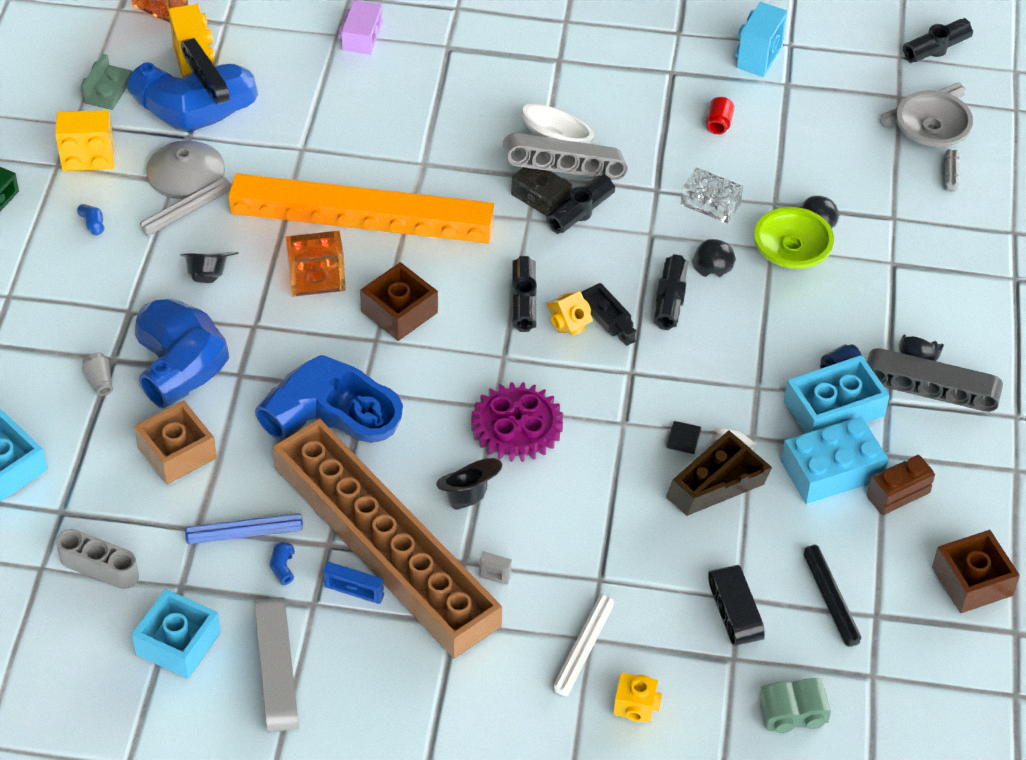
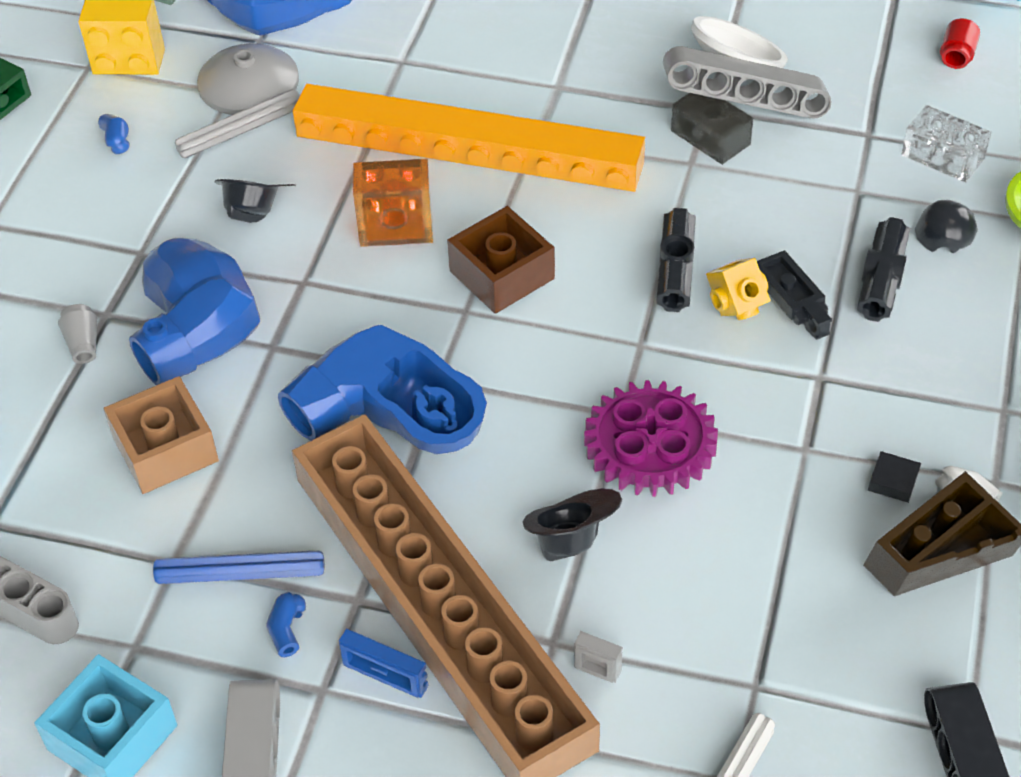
camera: 10 degrees right, 0 degrees up
black piece [546,174,615,234] -> none

